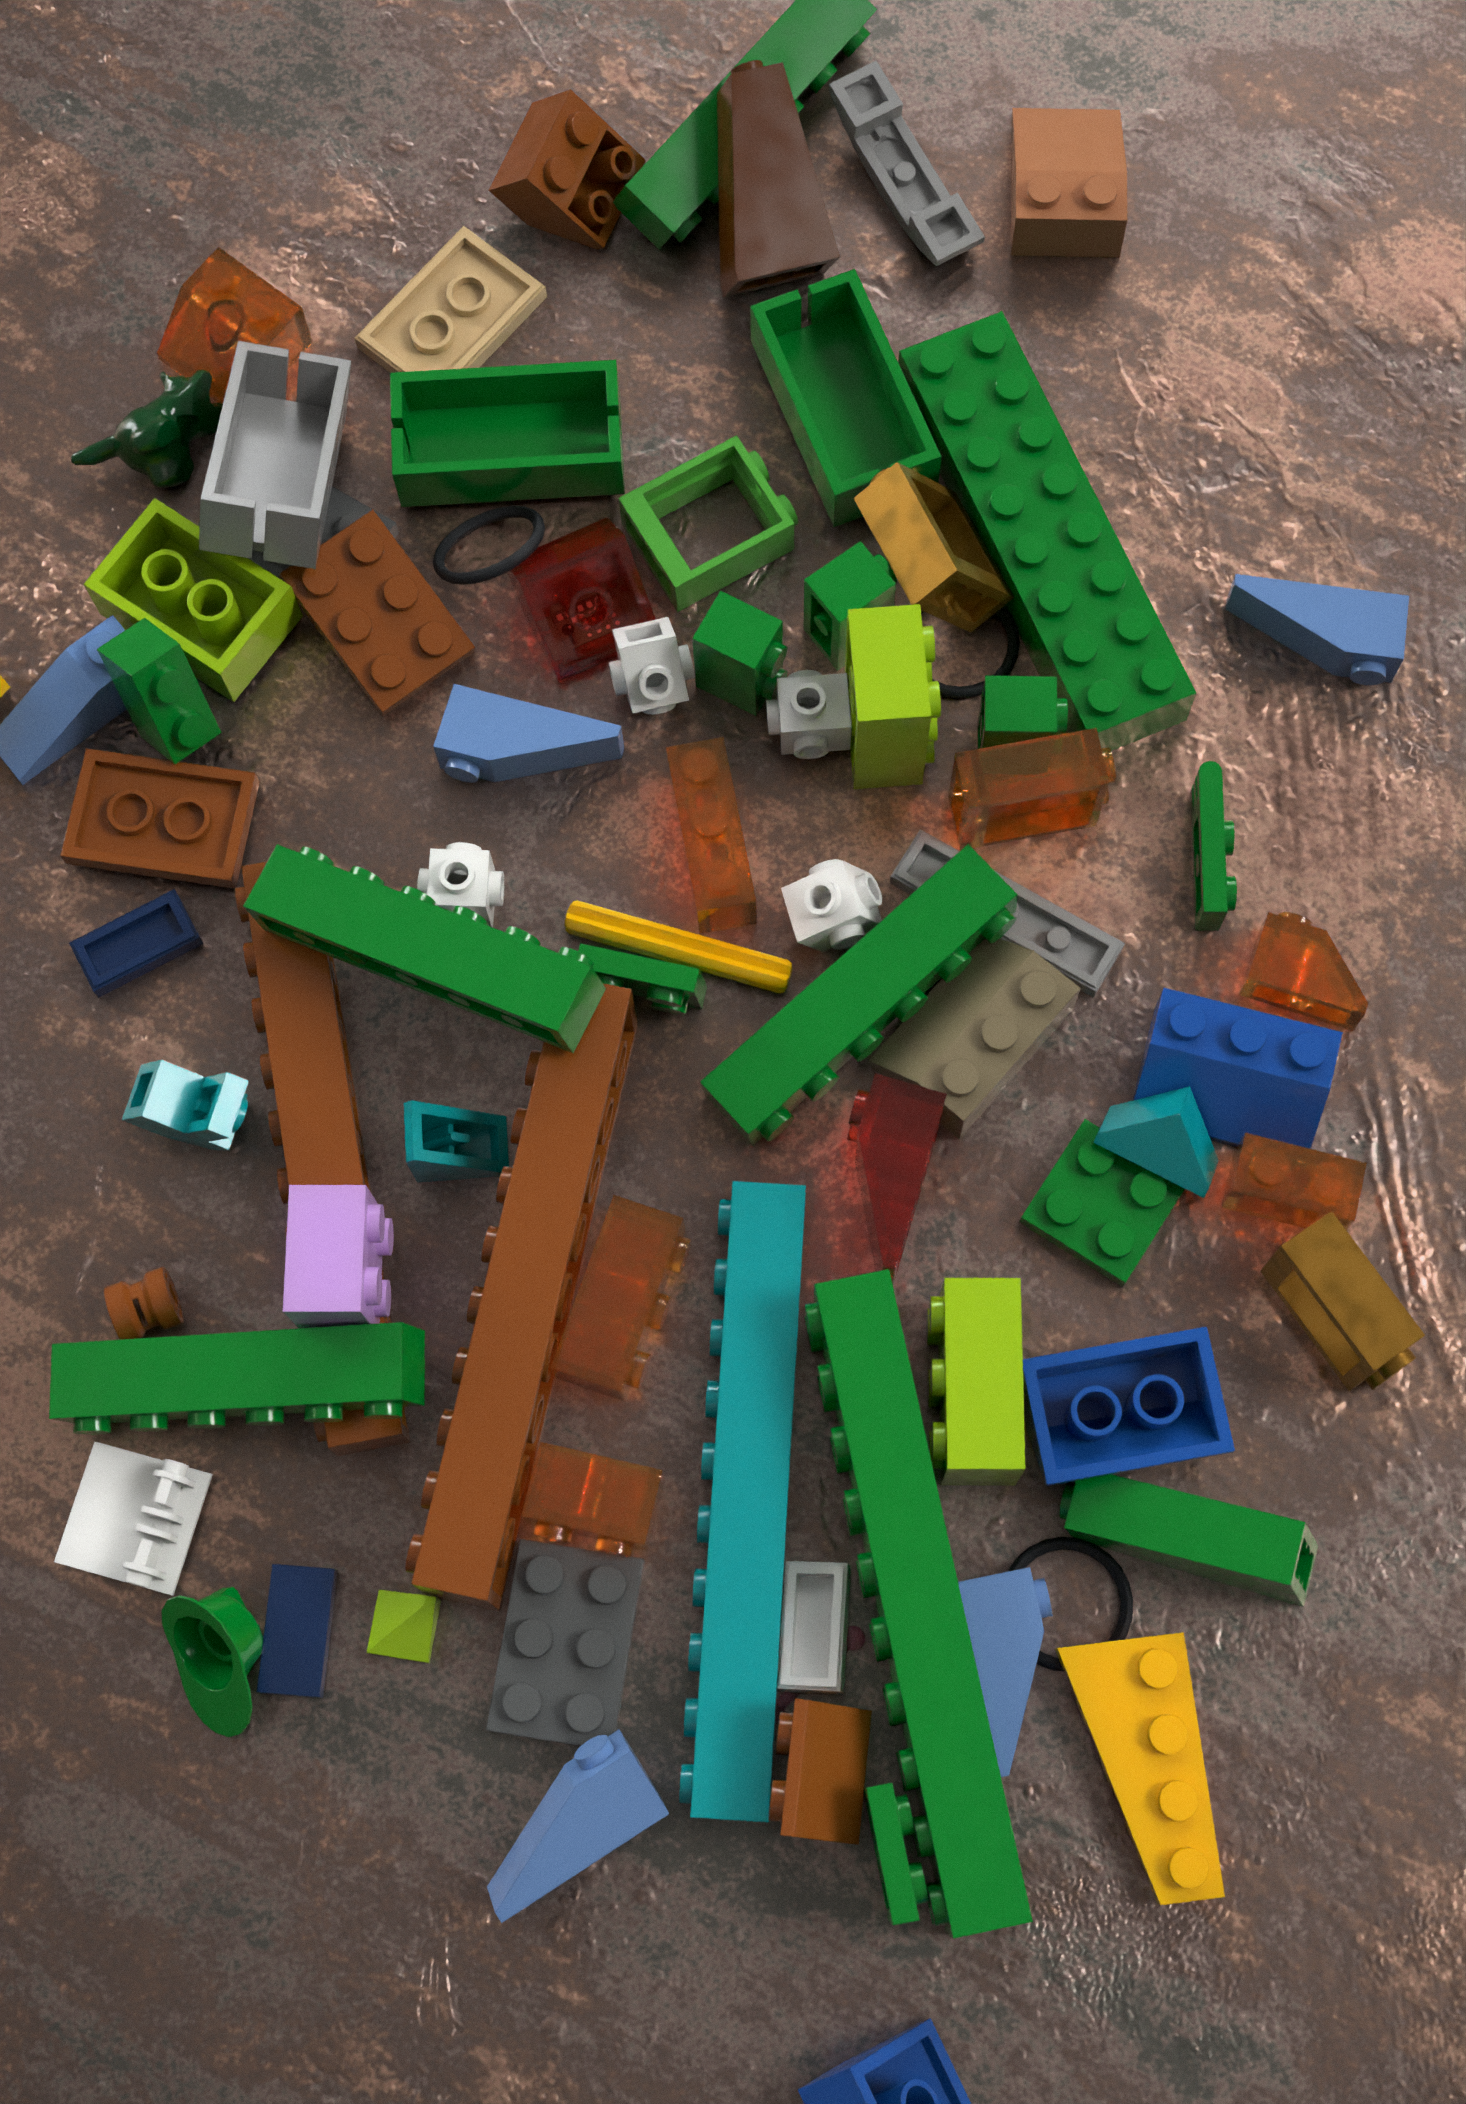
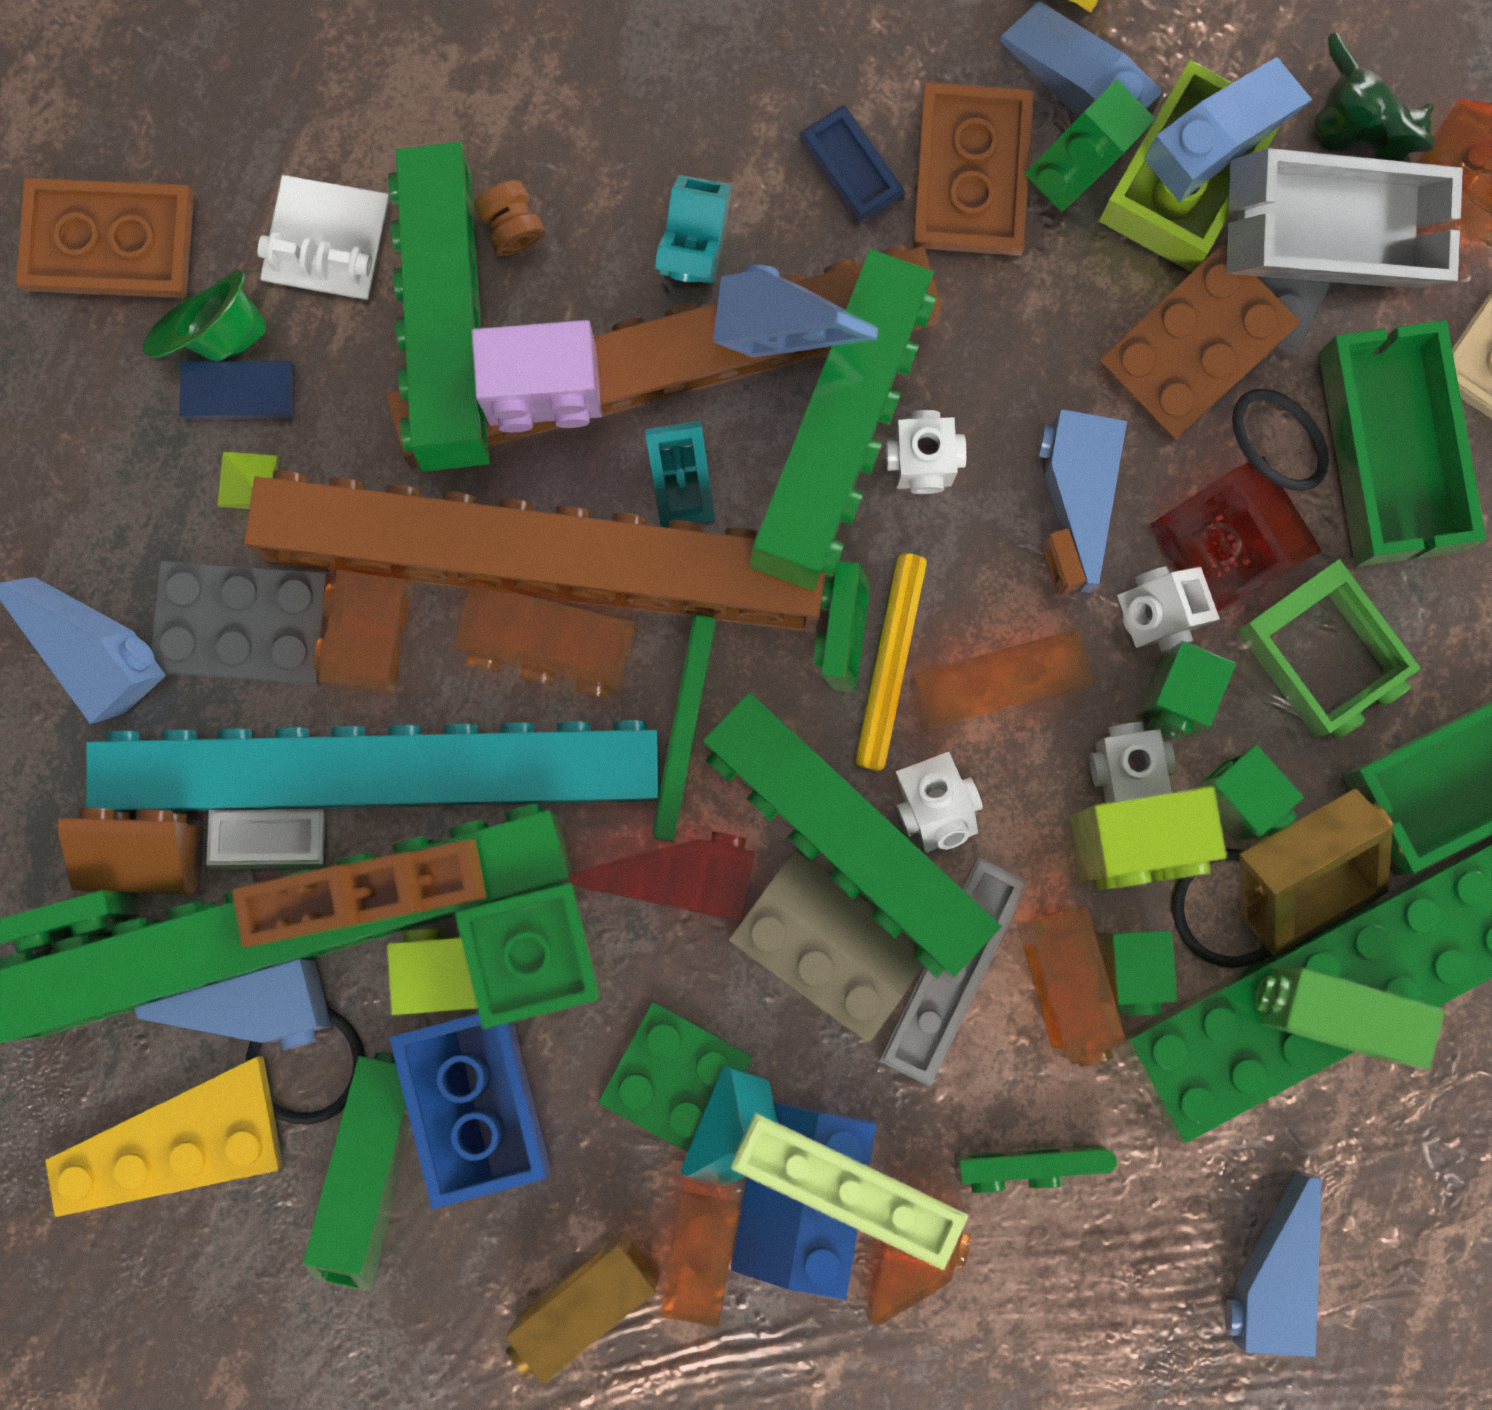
camera: 80 degrees right, 10 degrees up
none -> dark orange plate [16,178,194,298]
none -> dark orange slope [232,840,486,948]
none -> green plate [455,883,601,1029]
none -> green tile [652,615,716,844]
none -> medium blue slope [713,265,878,358]
none -> yellowish green tile [729,1112,968,1270]
none -> dark orange tile [1041,528,1087,595]
none -> medium blue slope [1144,57,1312,202]
none -> bright green window [1255,967,1445,1070]

